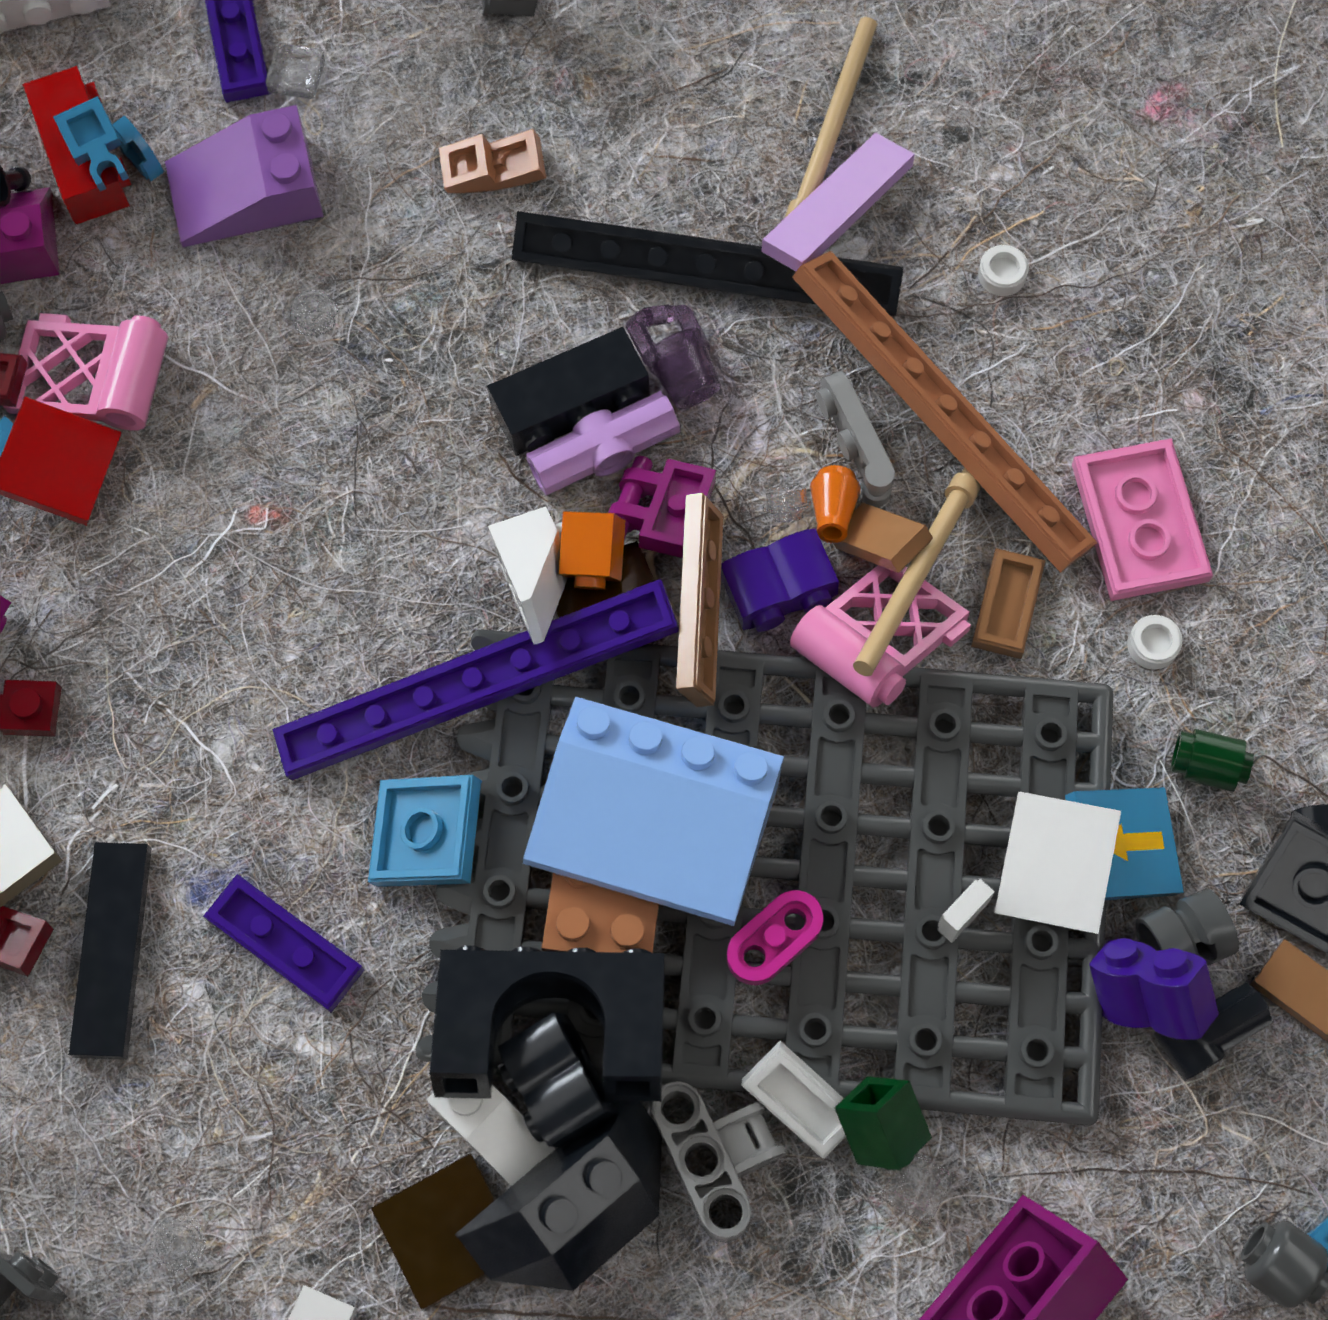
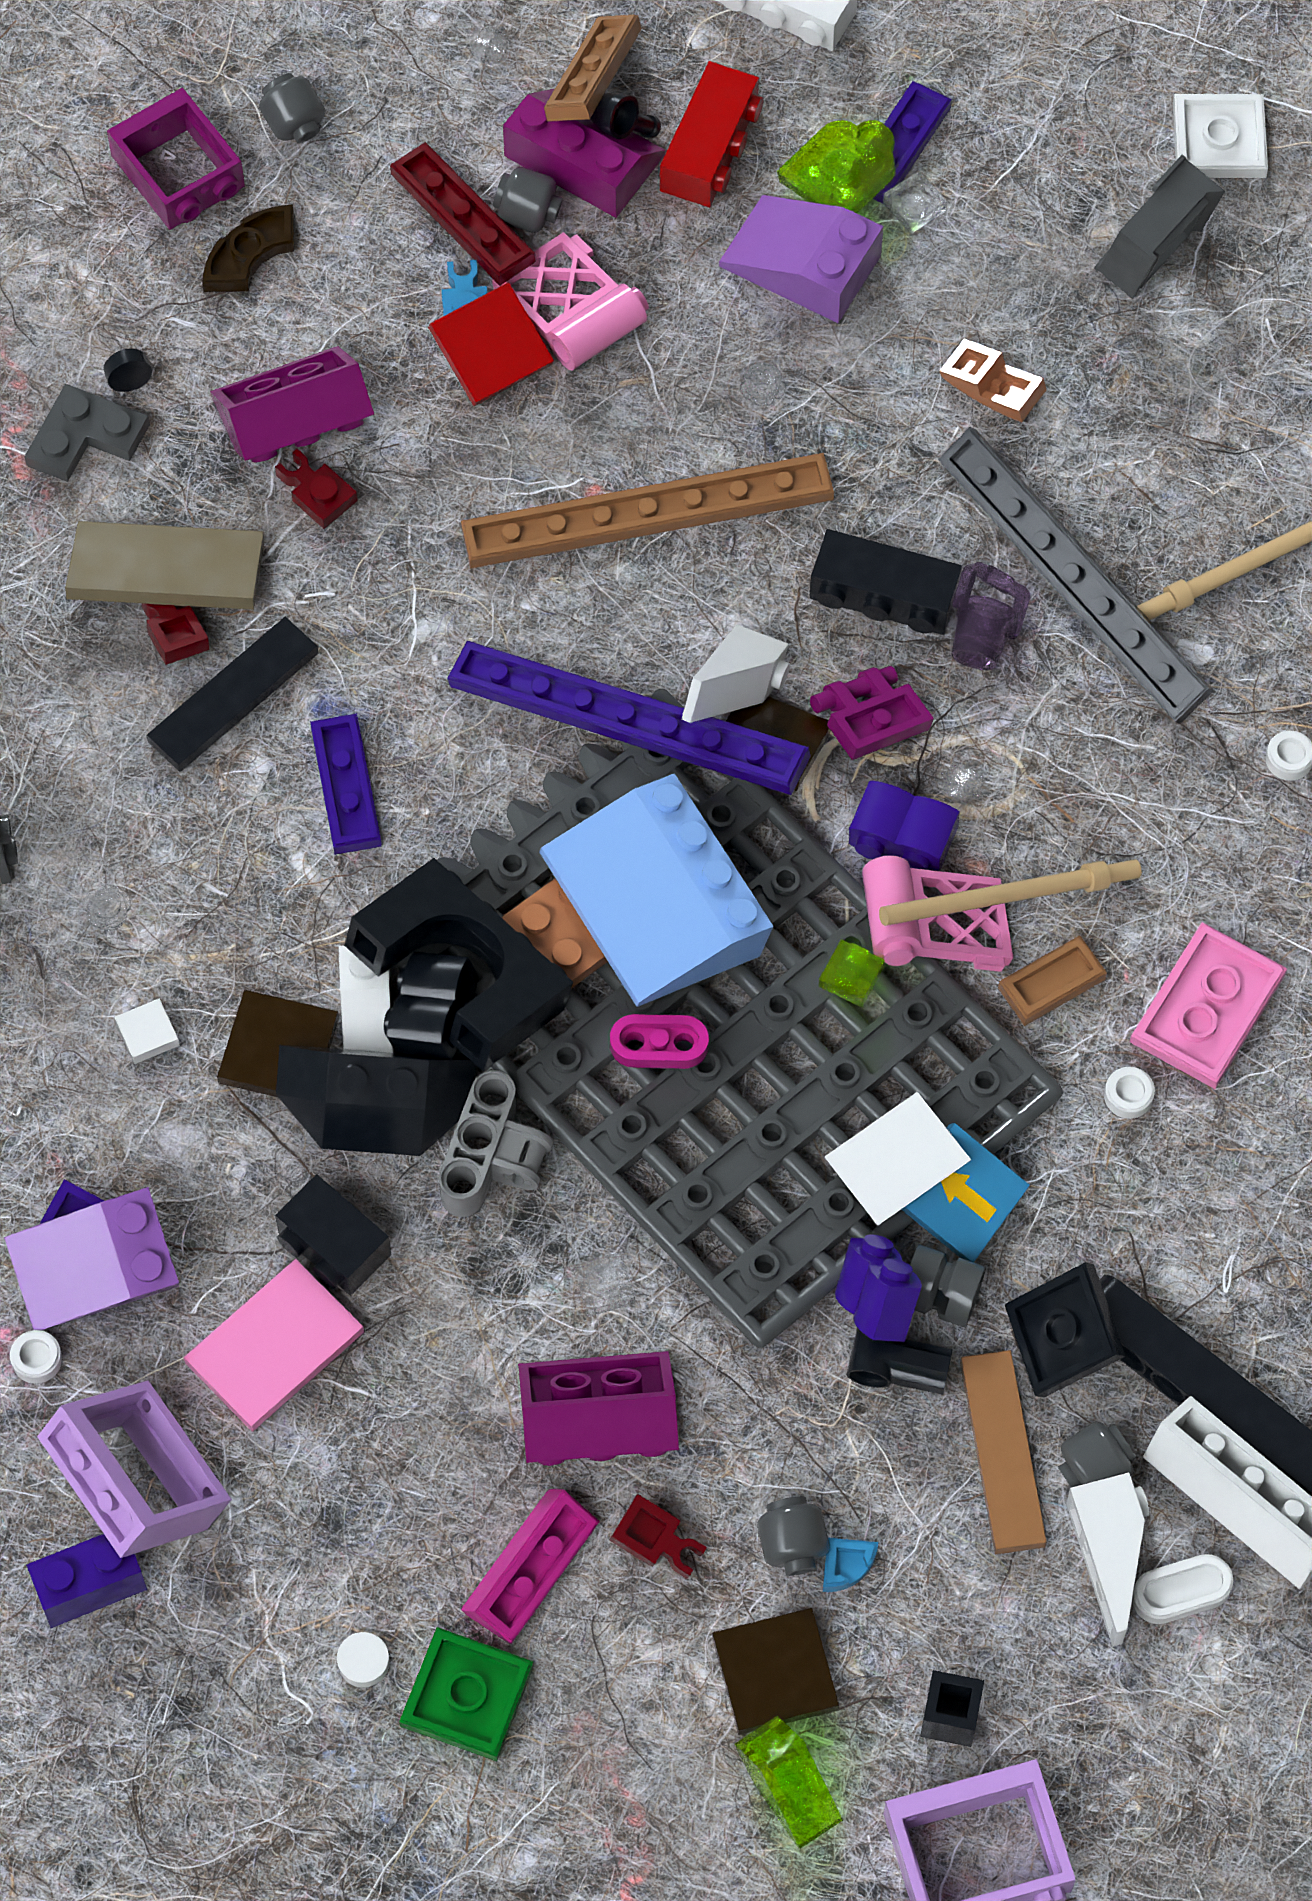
camera: 40 degrees right, 5 degrees down
dark azure plate [53,96,129,191] -> none
dark azure tile [112,115,164,181] -> none
dark azure tile [368,775,482,887] -> none
lavender piece [526,391,680,496] -> none
orange brick [559,511,625,590] -> none
medium nougat tile [676,493,724,707] -> none
white tile [742,1041,846,1159] -> none
lavender tile [761,133,915,271] -> none
nougat tile [792,251,1097,573] -> none
orange cone [810,465,861,543] -> none
light grey plate [816,371,895,507] -> none
medium nougat tile [833,503,933,573] -> none
dark green brick [834,1076,932,1171] -> none
white tile [938,879,995,943] -> none
dark green brick [1170,729,1254,792] -> none
none -> medium nougat tile [461,453,834,569]
none -> clear neon green plate [777,120,896,213]
none -> clear neon green tile [818,939,885,1007]

